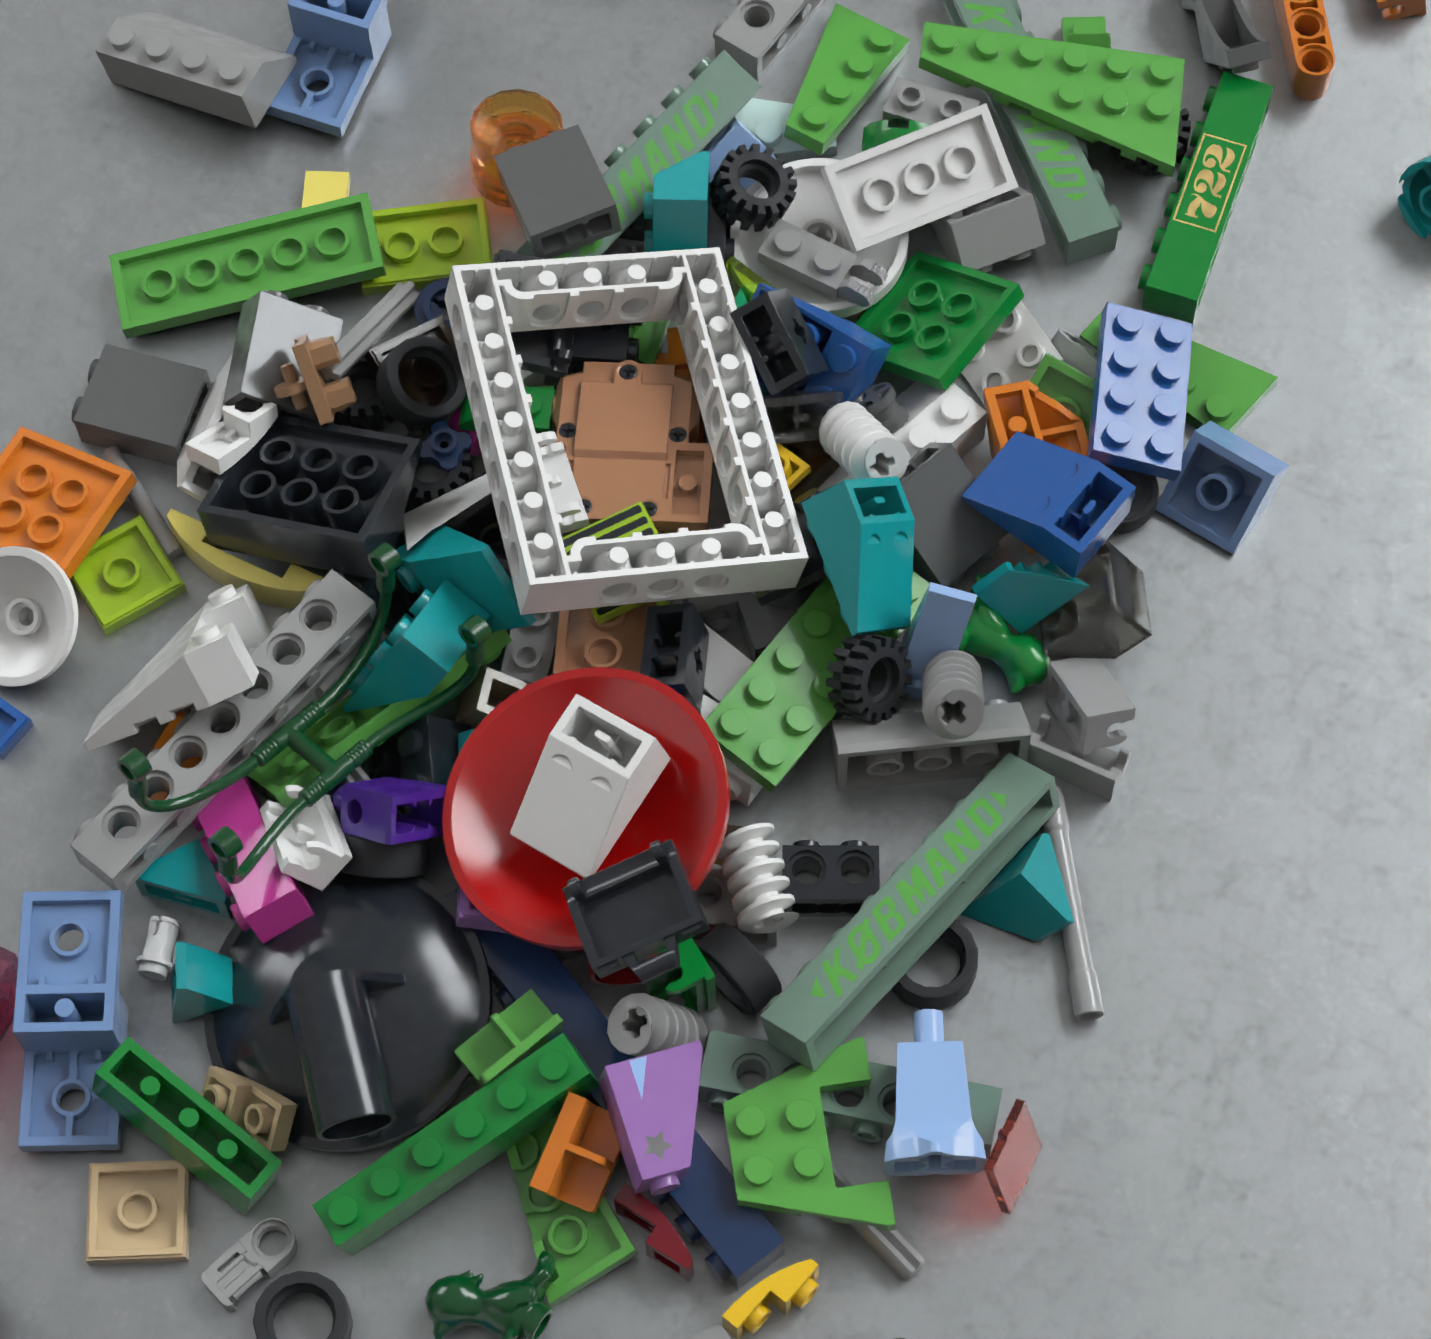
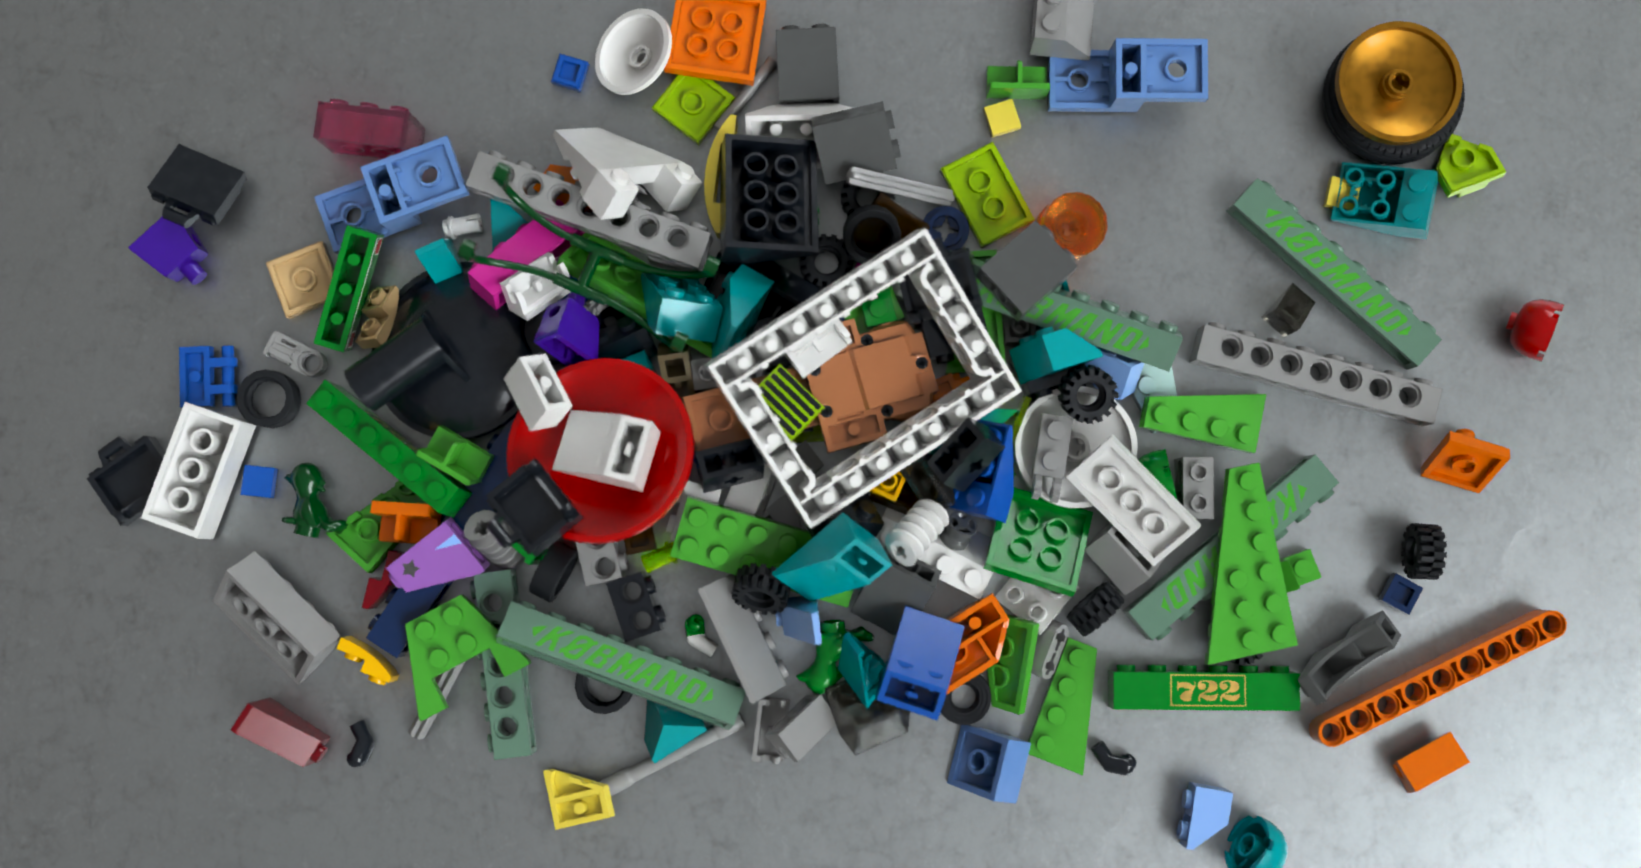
camera: 70 degrees right, 20 degrees up
bright green plate [109,192,386,339] -> none
white slope [185,402,278,475] -> none
medium nougat hips [273,334,356,425] -> none
white sticker [403,474,491,550] -> none
dark blue plate [420,421,472,471] -> none
white piece [718,823,799,934] -> none
light blue piece [884,1009,986,1176] -> none
light grey piece [922,650,984,740] -> none
clear red piece [983,1099,1043,1215] -> none
plate [1087,302,1193,481] -> none
none -> white brick [504,354,572,431]
none -> light yellow wing [543,768,615,830]
none -> clear neon green pin [641,541,678,573]
none -> arm [684,614,718,658]
none -> bright green panel [986,60,1050,100]
none -> black tyre [1066,581,1125,637]
none -> black arm [1091,741,1137,776]
none -> light blue slope [1177,782,1233,850]

